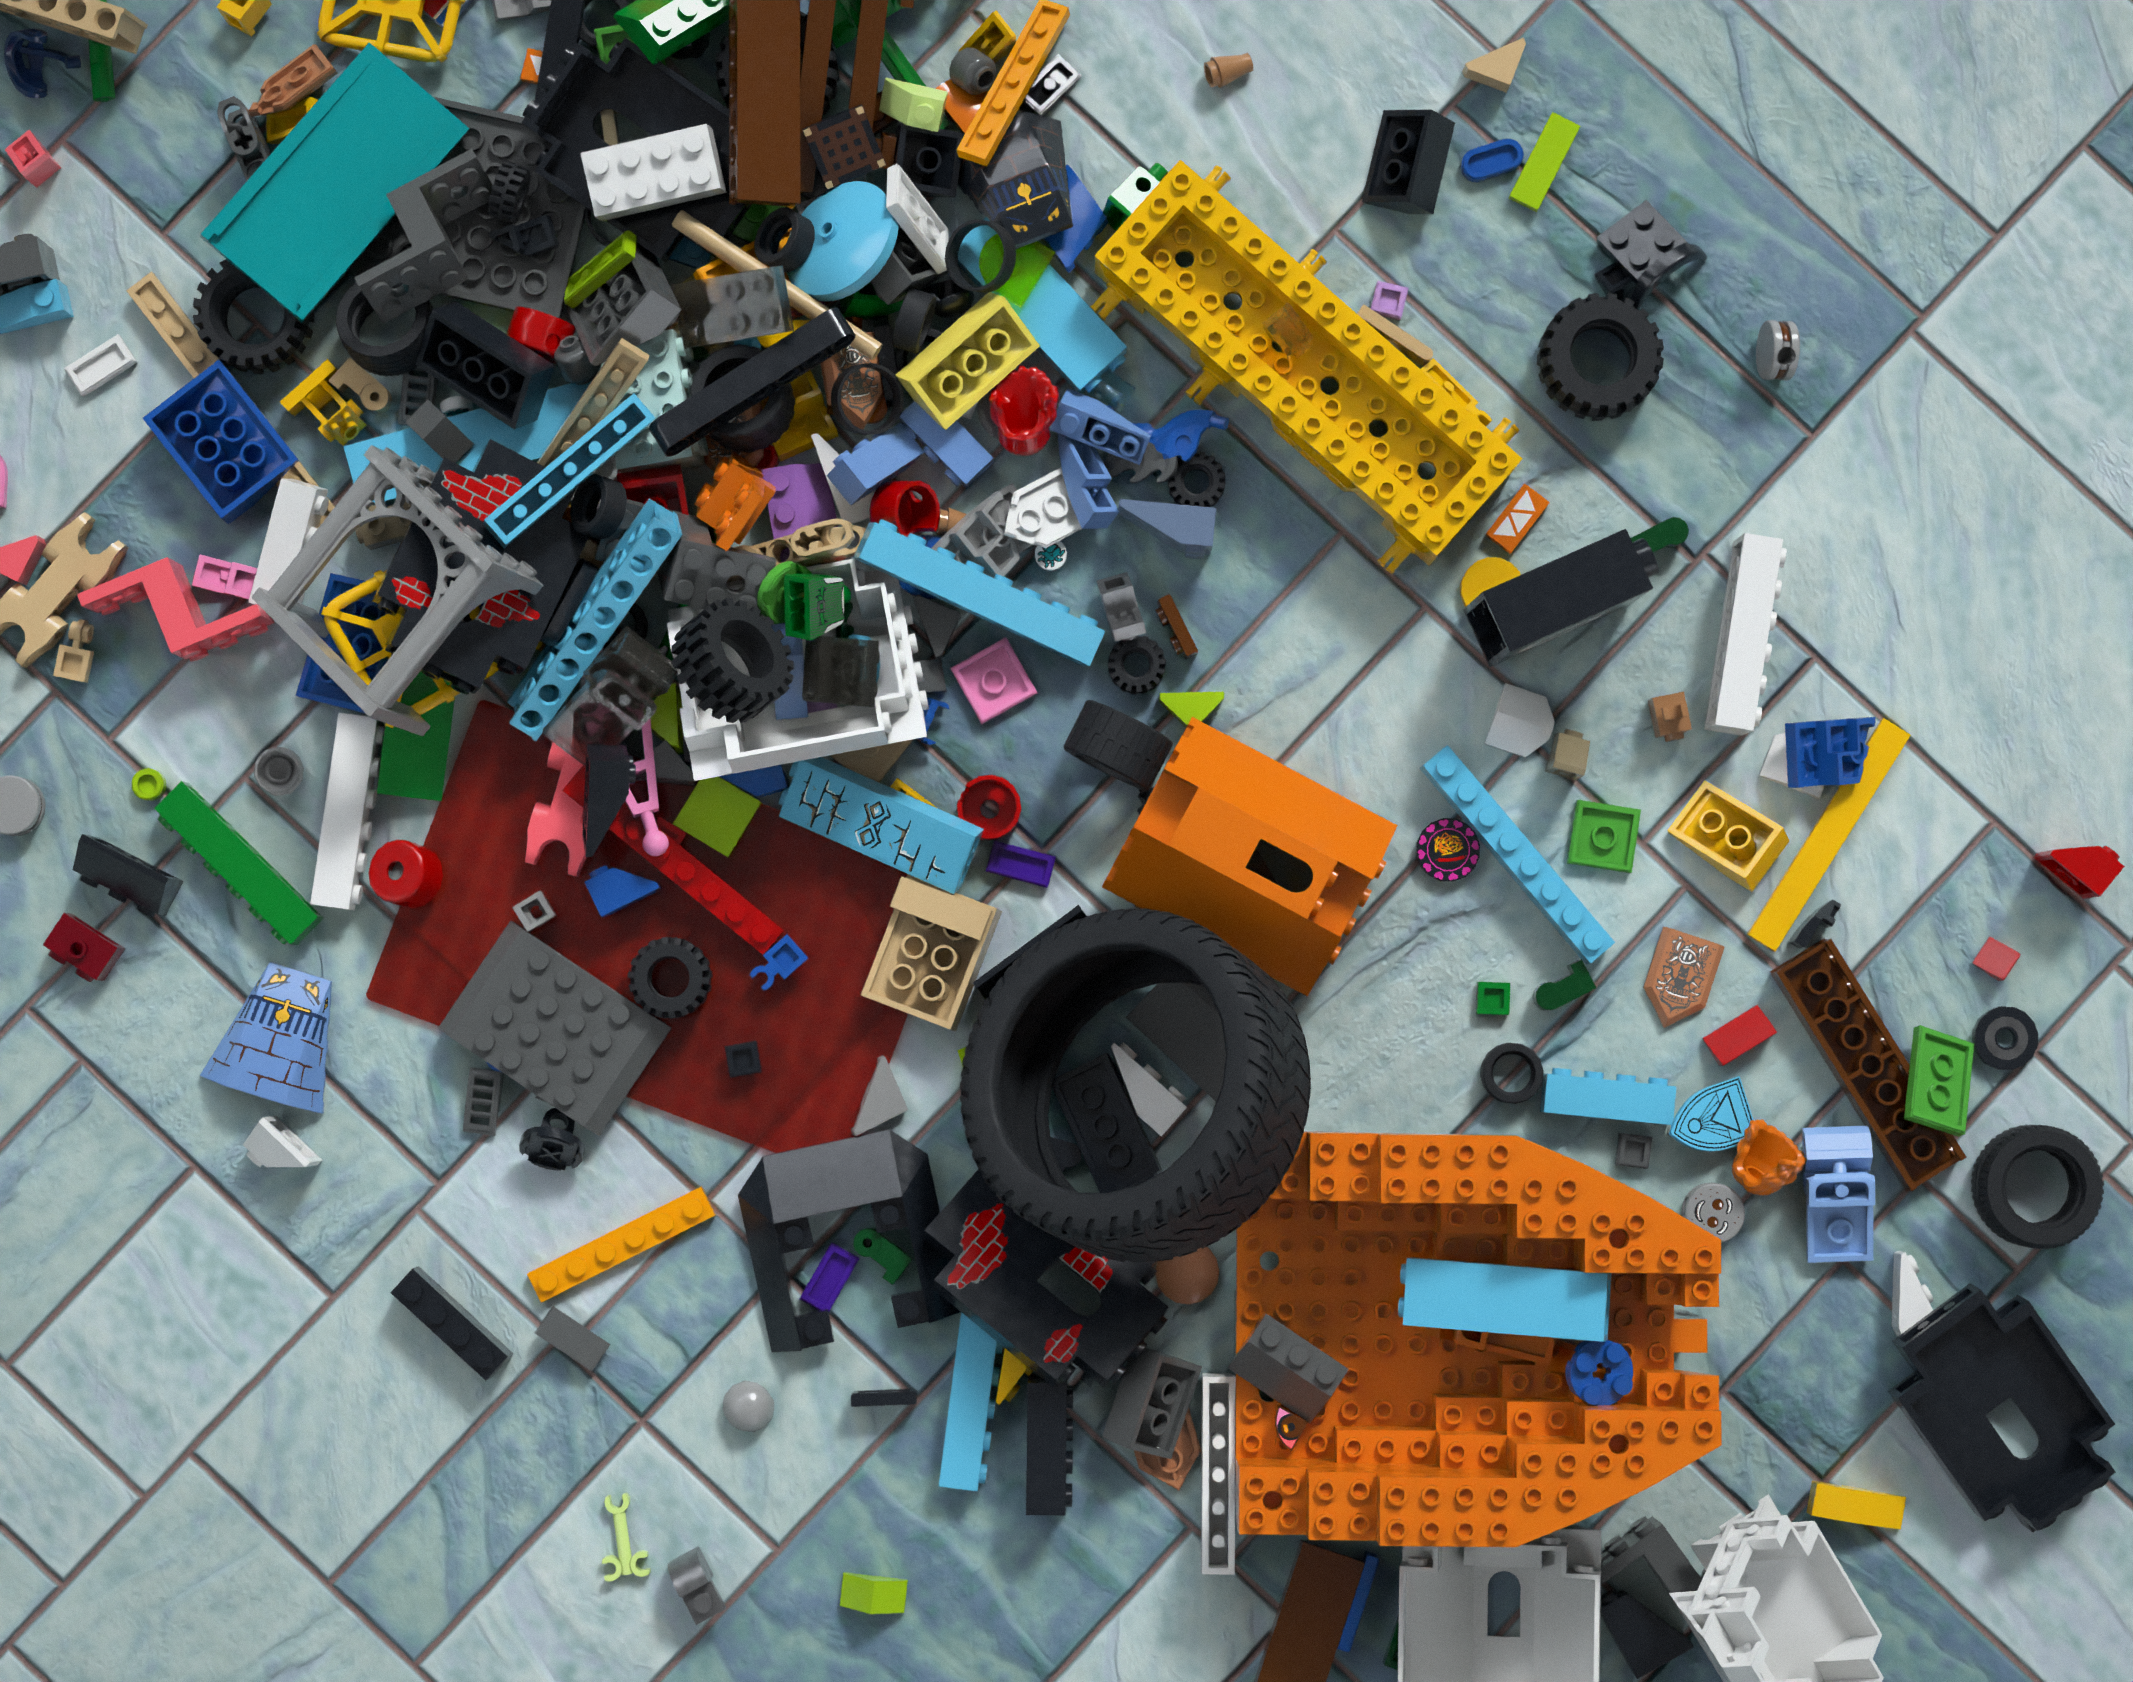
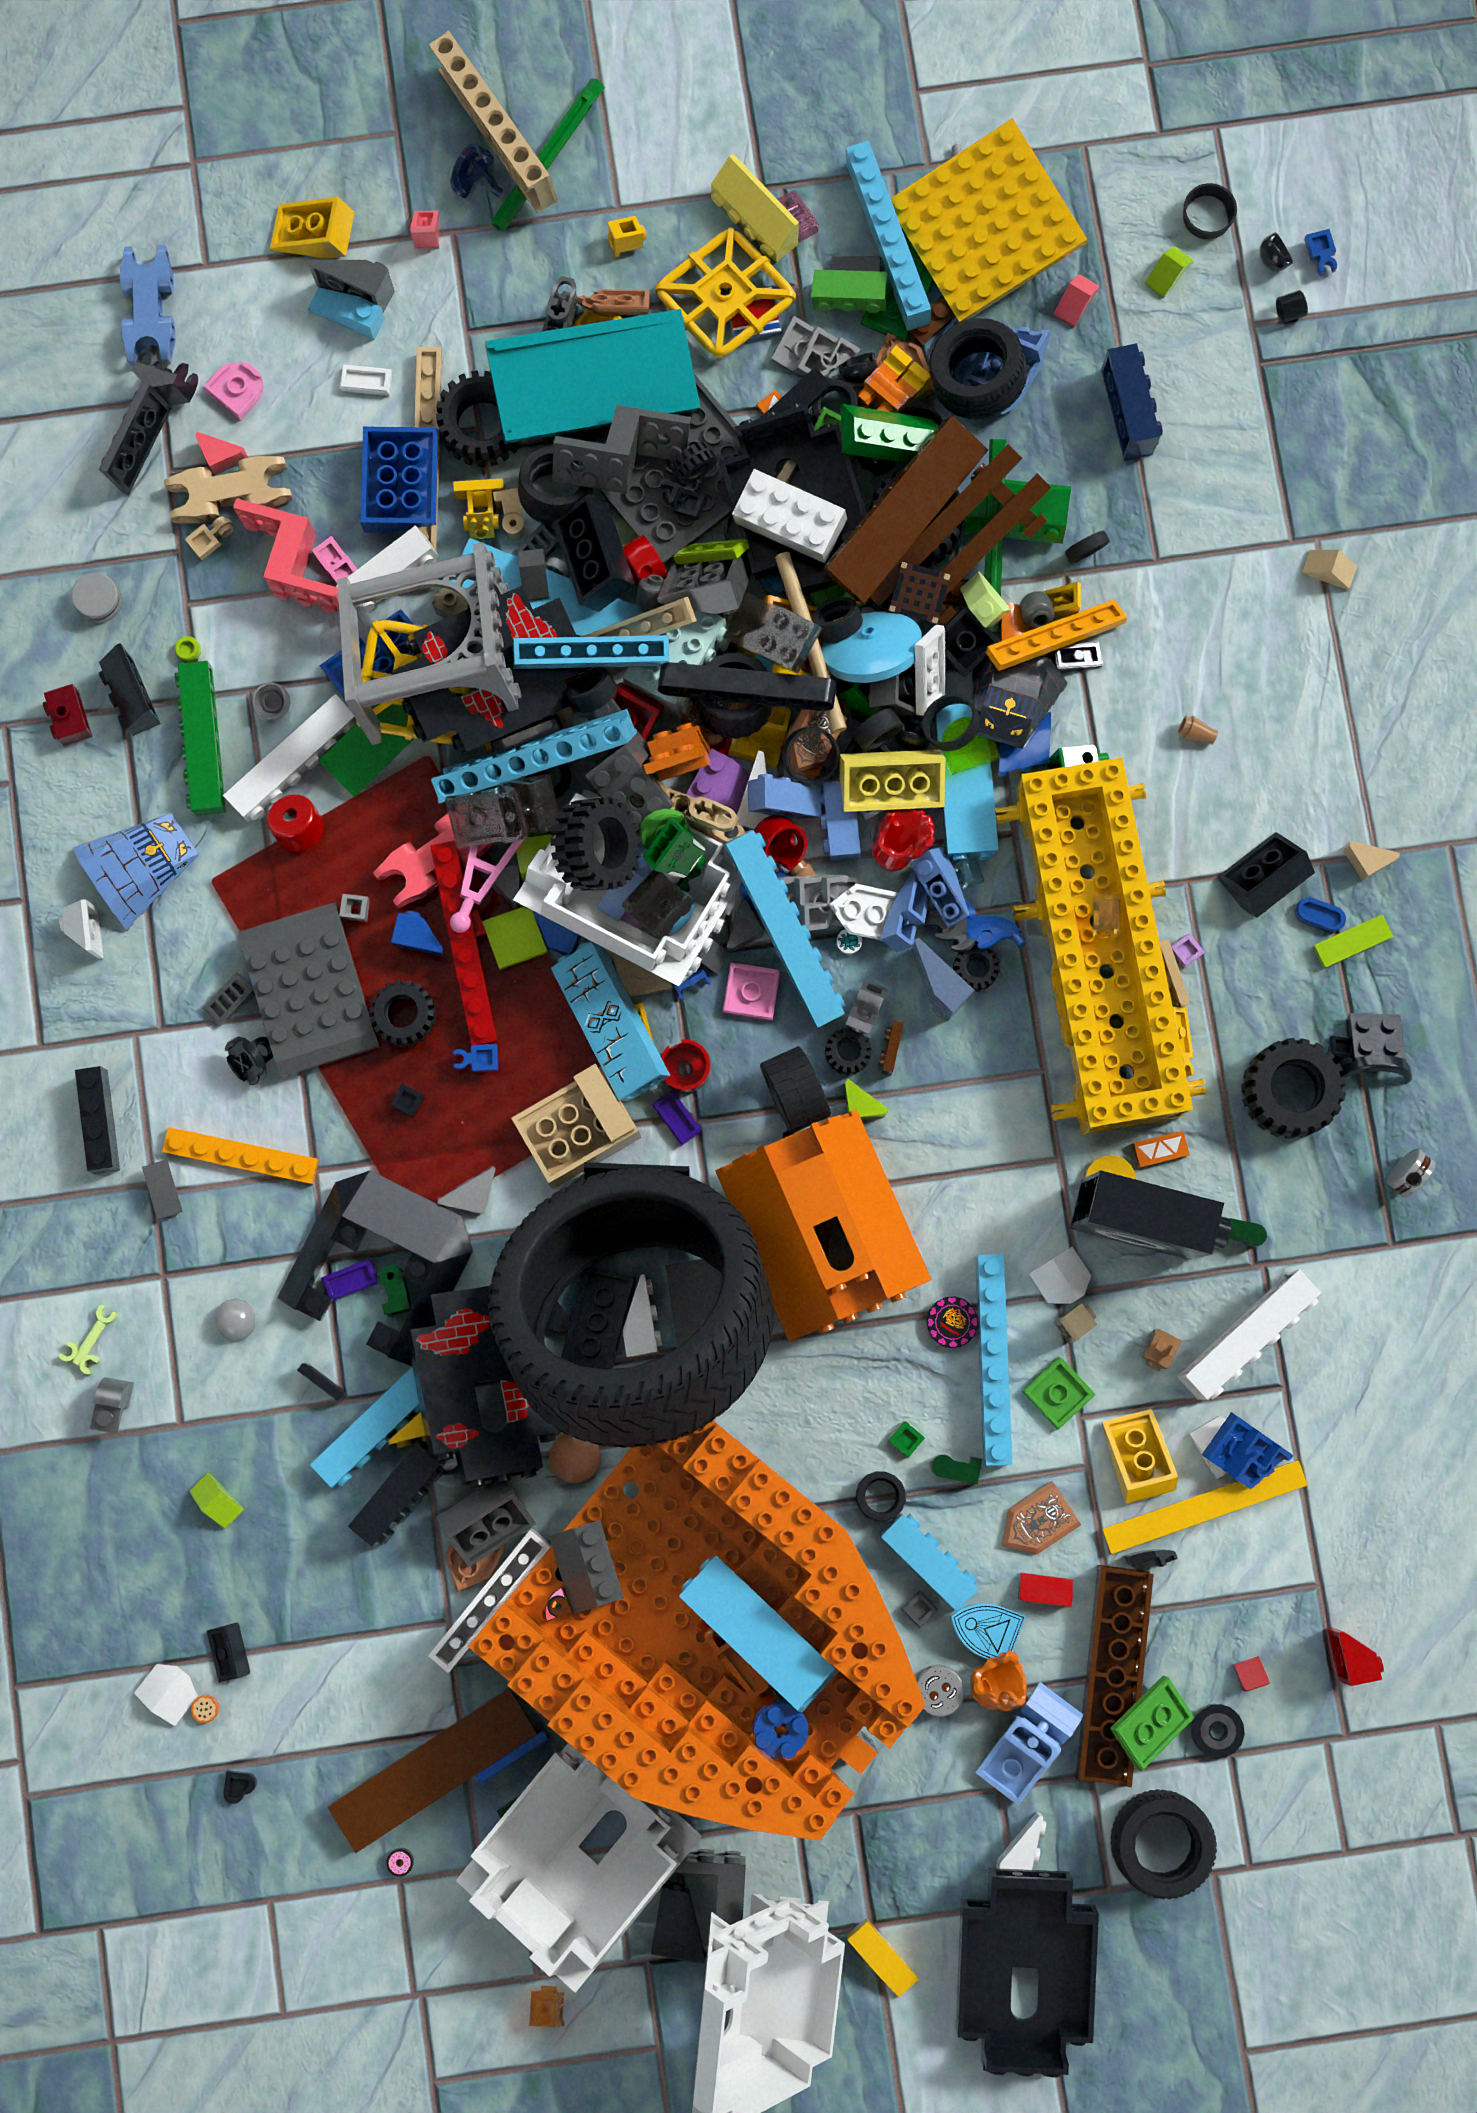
camera: 40 degrees right, 5 degrees down
black slope [582,744,636,857] -> none

